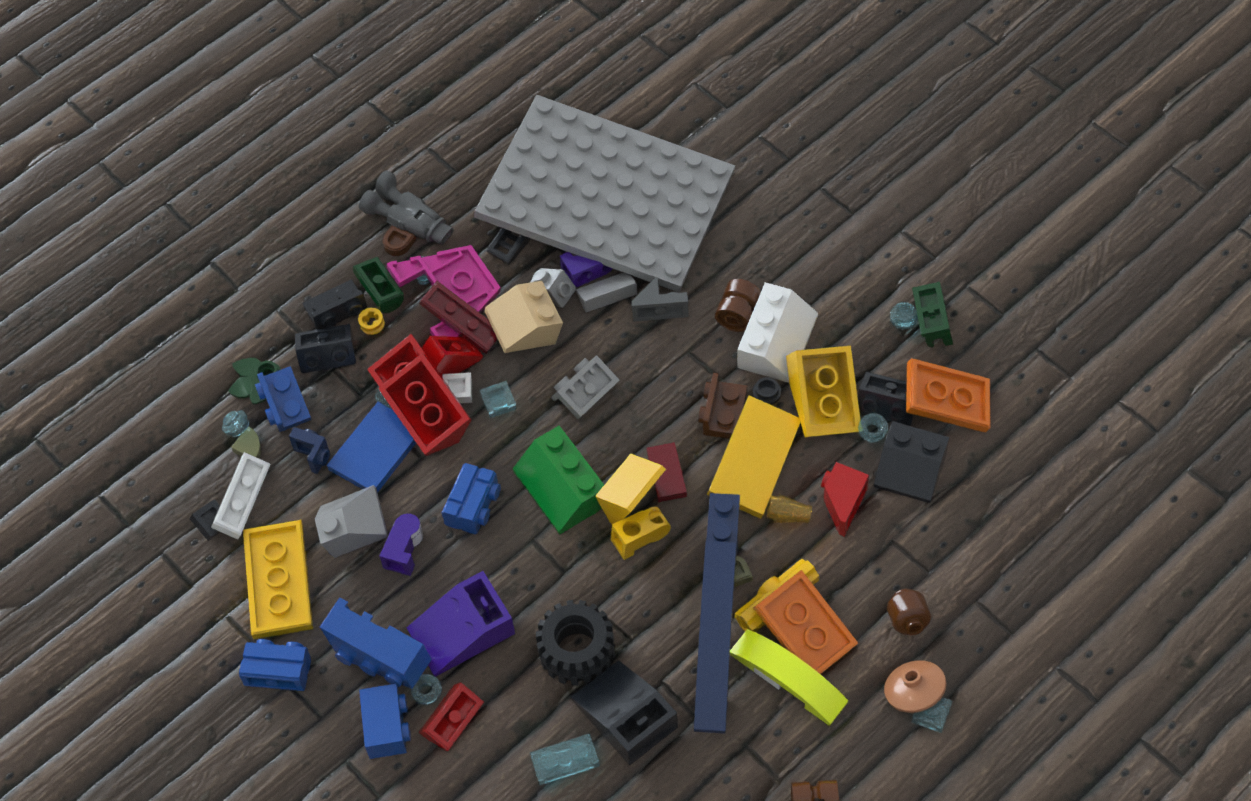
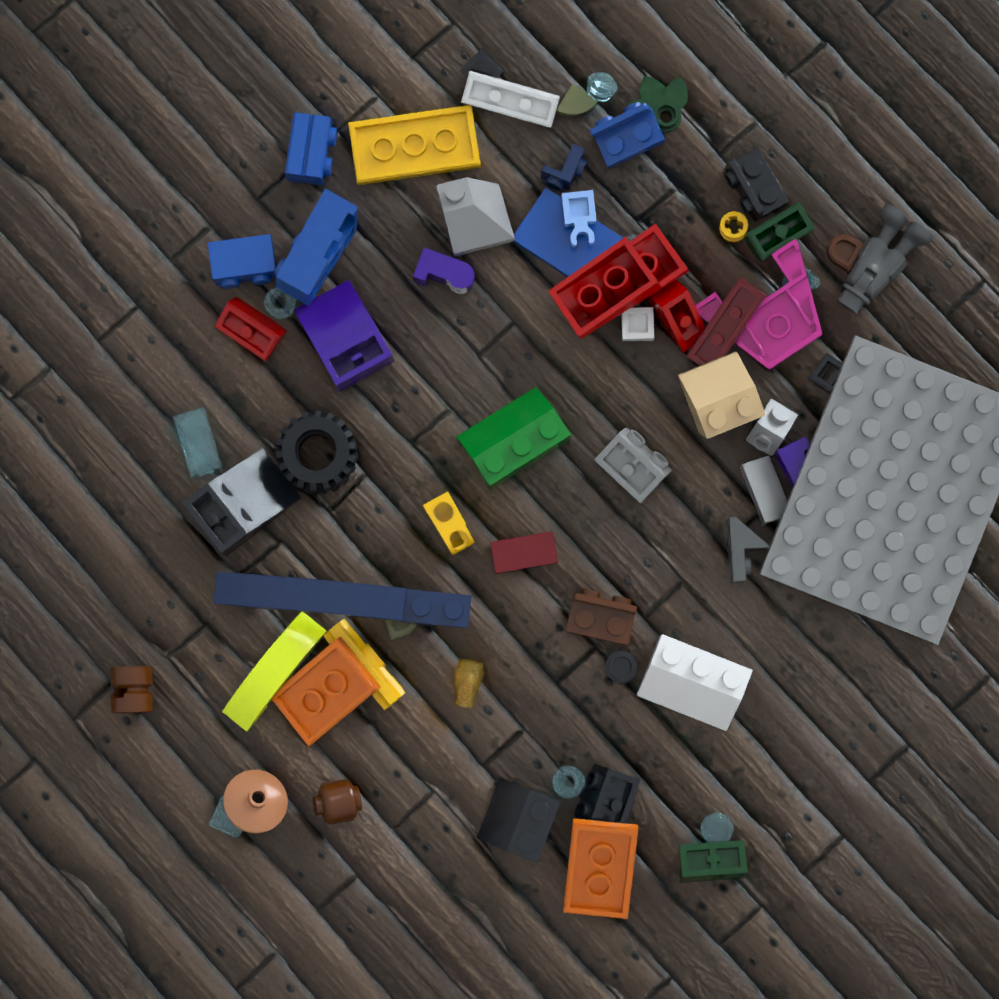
camera: 85 degrees right, 25 degrees up
black bracket [295,324,356,373] -> none
blue brick [442,463,501,534] -> none
clear light blue plate [480,381,517,418] -> none
yellow slope [595,454,666,524] -> none
yellow tile [707,395,800,519] -> none
reddish brown wheel [715,279,761,332] -> none
yellow slope [786,346,862,437] -> none
red slope [821,462,869,537] -> none
none -> light blue plate [561,190,597,248]

